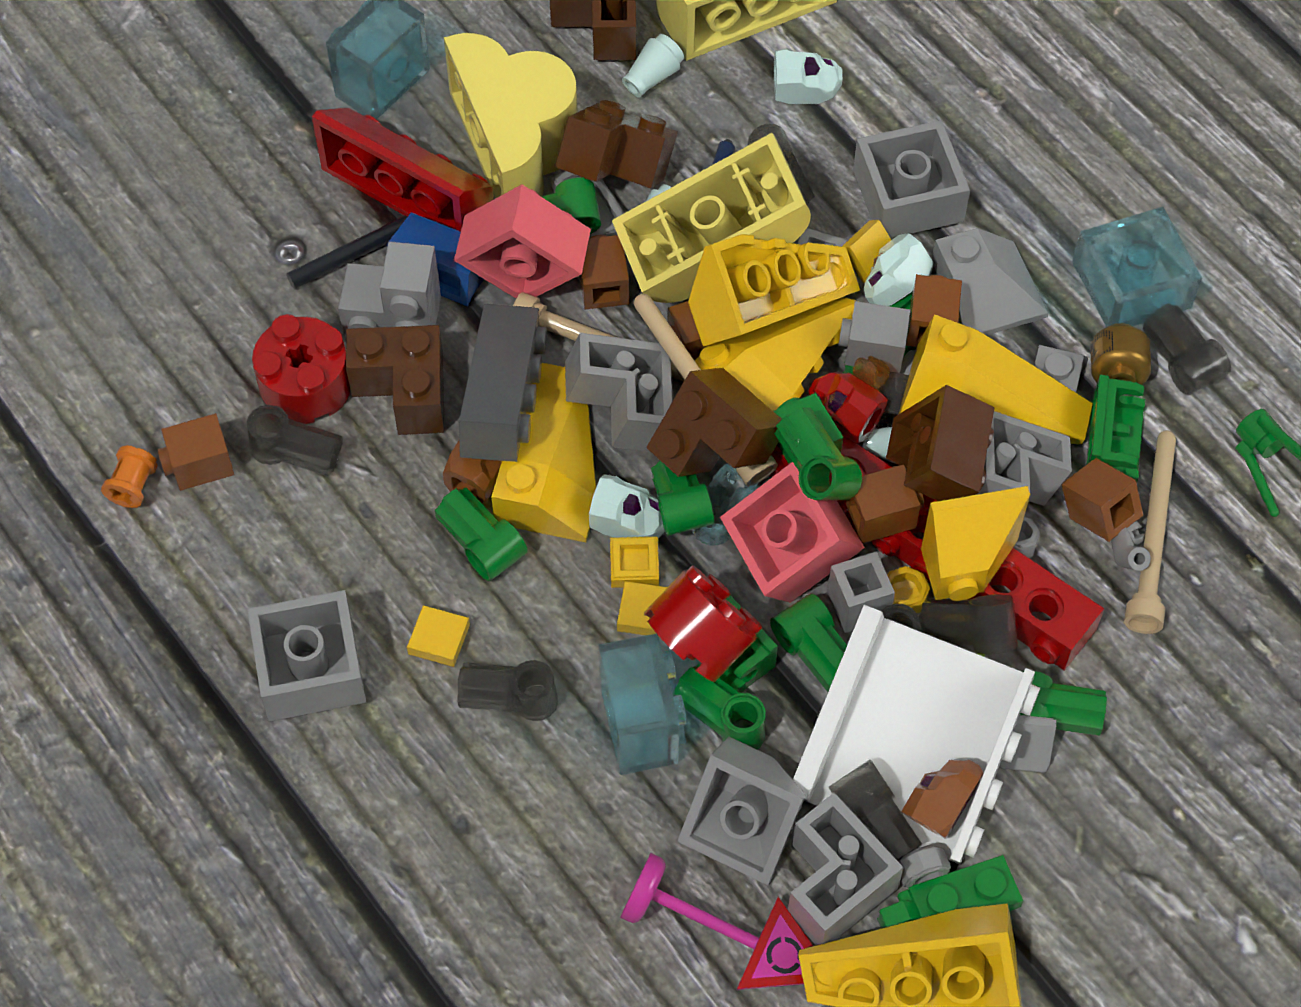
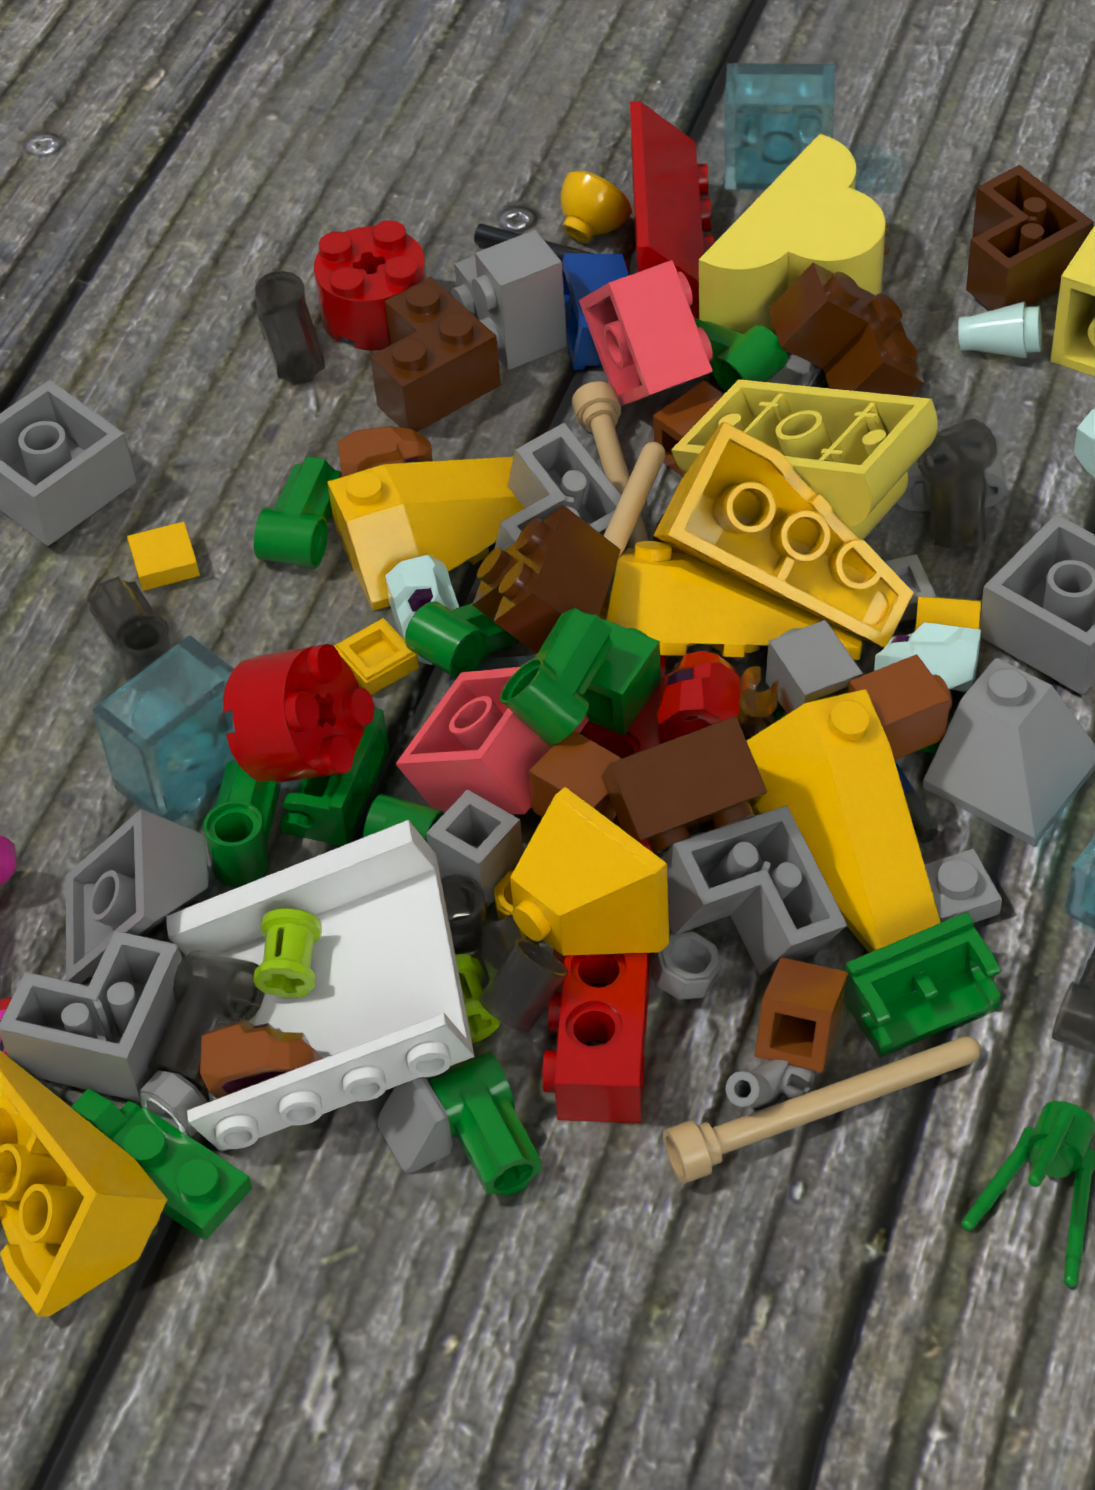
camera: 60 degrees right, 10 degrees down
orange bush [101,445,158,508] -> none
dark orange brick [157,413,234,491] -> none
dark grey brick [459,304,547,462] -> none
pearl gold head [1090,323,1151,385] -> none
none -> lime bush [253,908,322,998]
none -> yellow brick [560,170,632,244]

